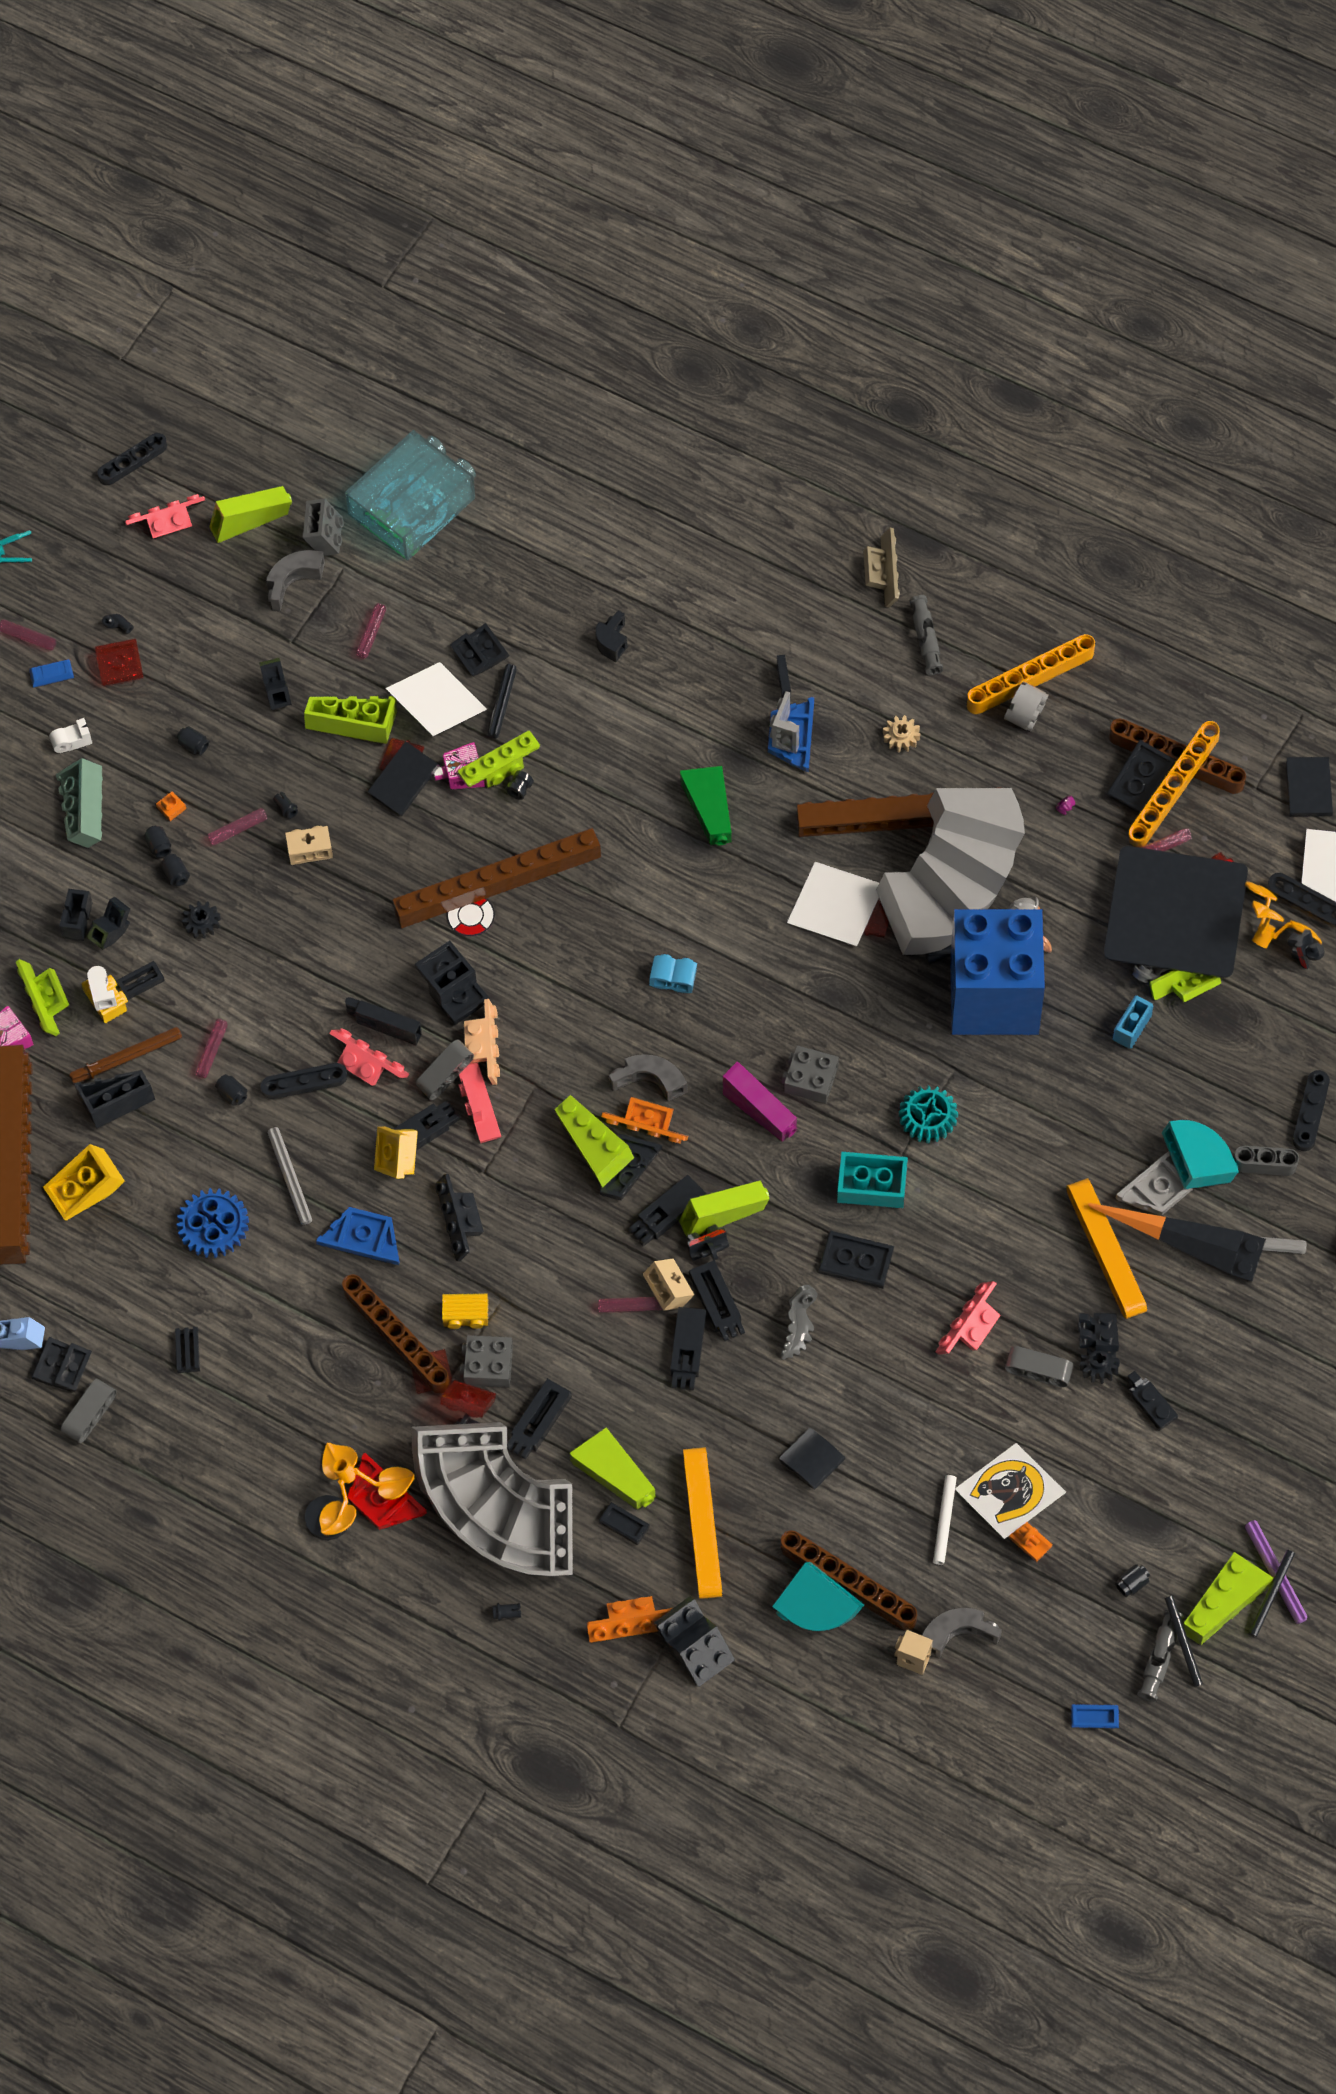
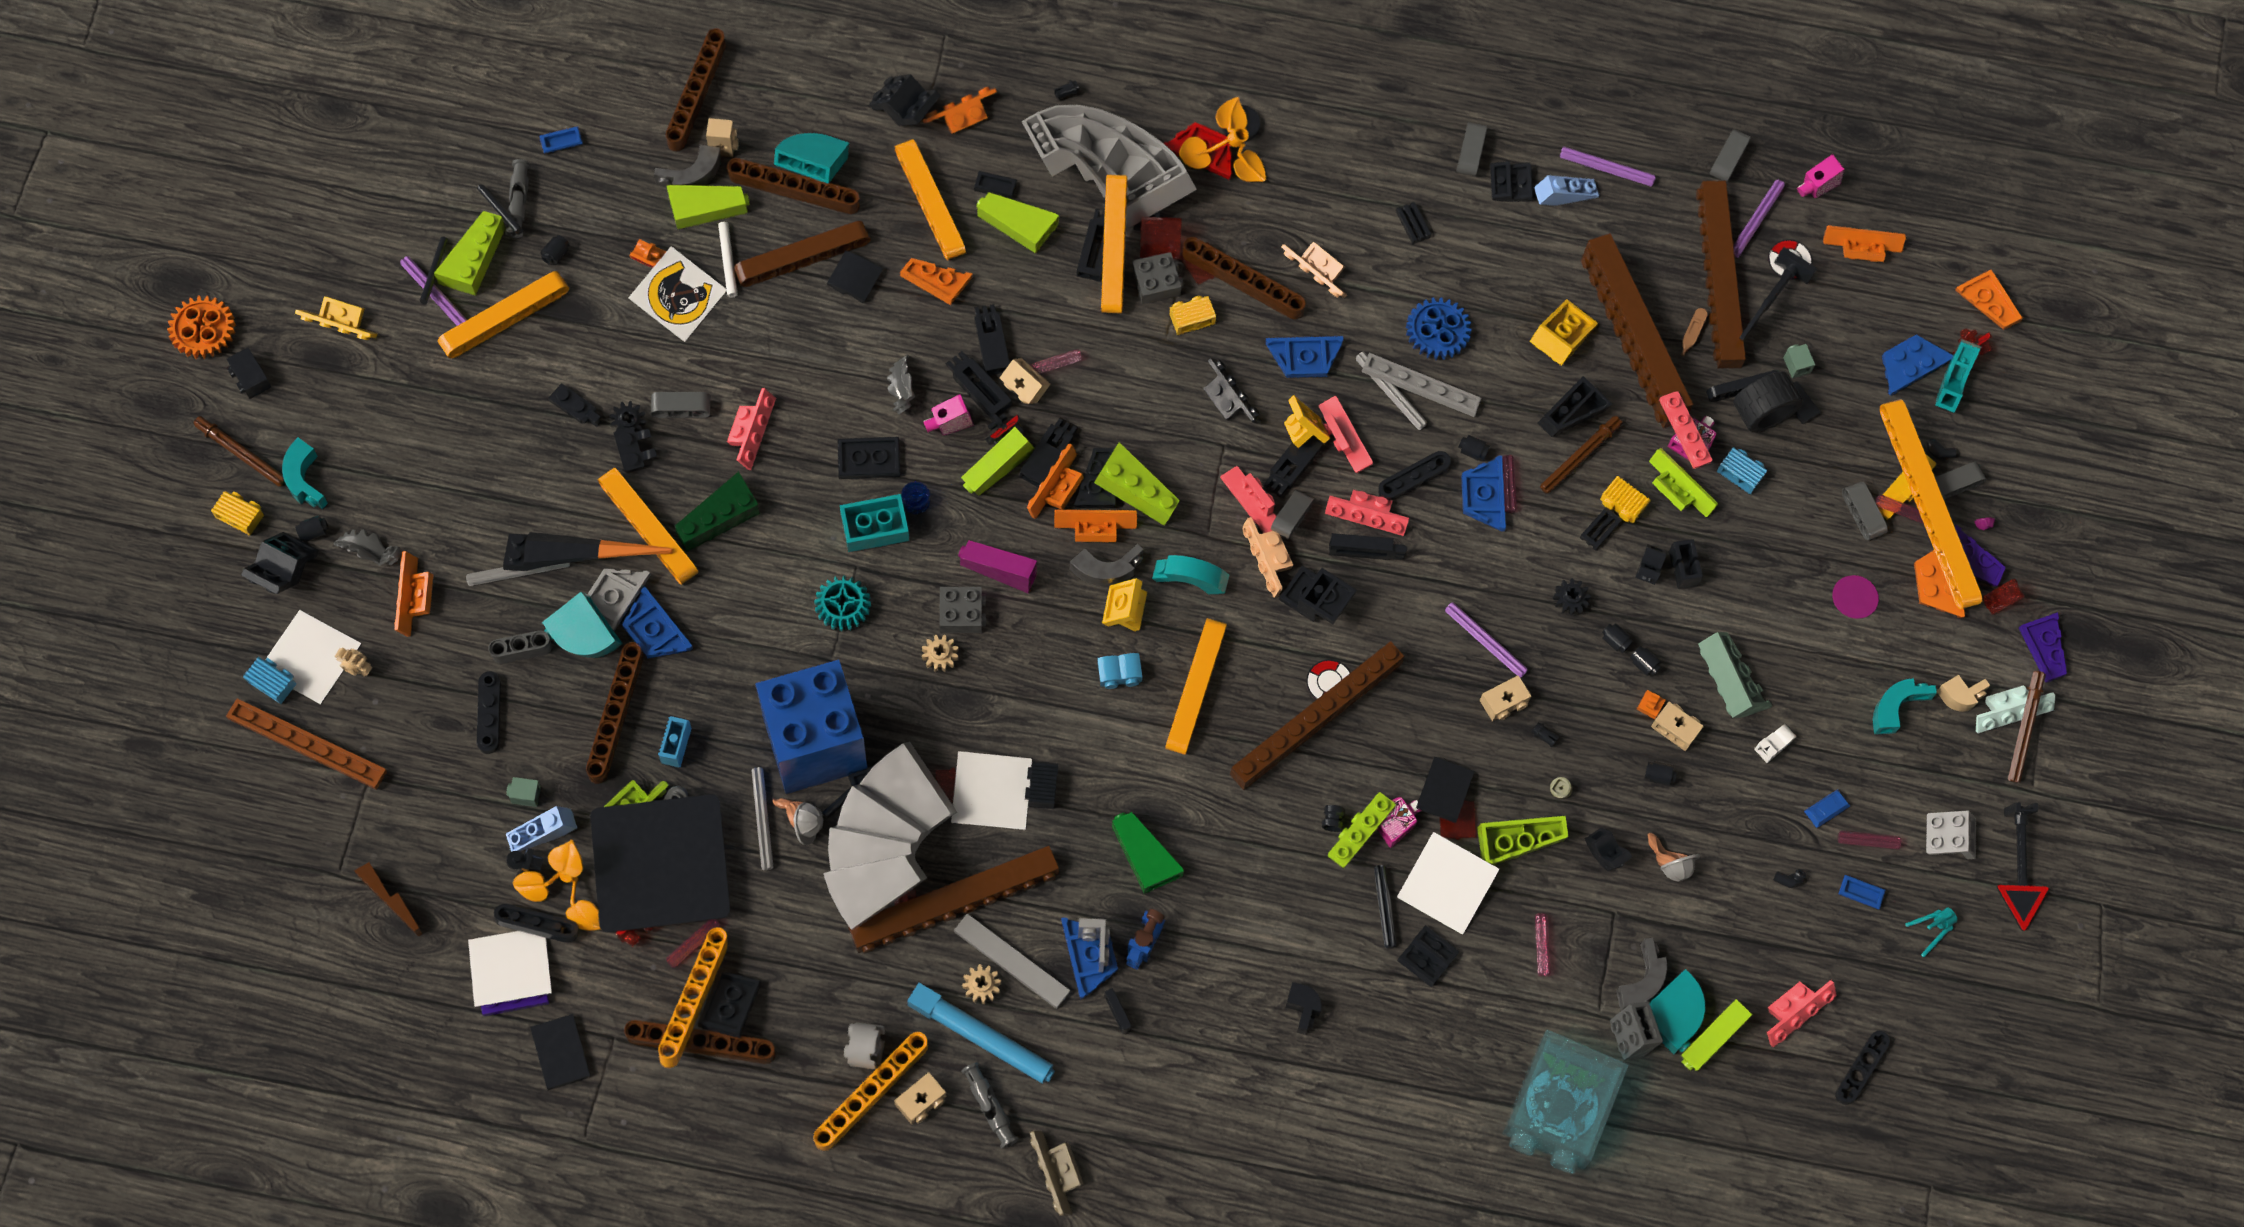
camera: 155 degrees right, 5 degrees up
white leg [87,966,117,1011] -> none
clear red plate [95,639,144,686] -> none
clear pink axle [208,808,267,845] -> none
magenta piece [1056,795,1075,815] -> none
none -> light orange beam [438,271,569,359]
none -> light blue slope [506,806,577,851]
none -> sand green brick [507,777,541,807]
none -> reddish brown beam [586,642,643,784]
none -> blue wing [622,587,693,659]
none -> reddish brown beam [666,28,726,152]
none -> lime slope [667,185,750,230]
none -> dark green wedge [675,471,760,551]
none -> reddish brown beam [734,221,871,287]
none -> light grey axle [752,767,773,870]
none -> tan brick [894,1072,946,1125]
none -> orange wing [900,258,973,305]
none -> clear blue wheel [901,482,930,514]
none -> dark azure brick [907,983,1055,1084]
none -> tan gear [922,635,958,672]
none -> dark pink torso [923,394,974,435]
none -> light grey tile [954,914,1070,1009]
none -> black brick [1025,761,1058,809]
none -> orange bracket [1027,444,1084,519]
none -> light orange beam [1101,175,1128,313]
none -> yellow bracket [1102,578,1147,631]
none -> hips [1126,909,1165,970]
none -> teal arch [1152,555,1229,594]
none -> light orange beam [1165,618,1227,755]
none -> light nougat bracket [1282,242,1347,298]
none -> coral bracket [1319,396,1373,473]
none -> light grey tile [1361,353,1481,417]
none -> medium lavender axle [1445,602,1528,678]
none -> blue wing [1461,456,1506,531]
none -> tile [1550,777,1573,799]
none -> piece [1647,833,1700,882]
none -> teal brick [1649,969,1705,1054]
none -> tan brick [1651,702,1703,751]
none -> coral bracket [1659,391,1712,469]
none -> blue tile [1838,875,1885,910]

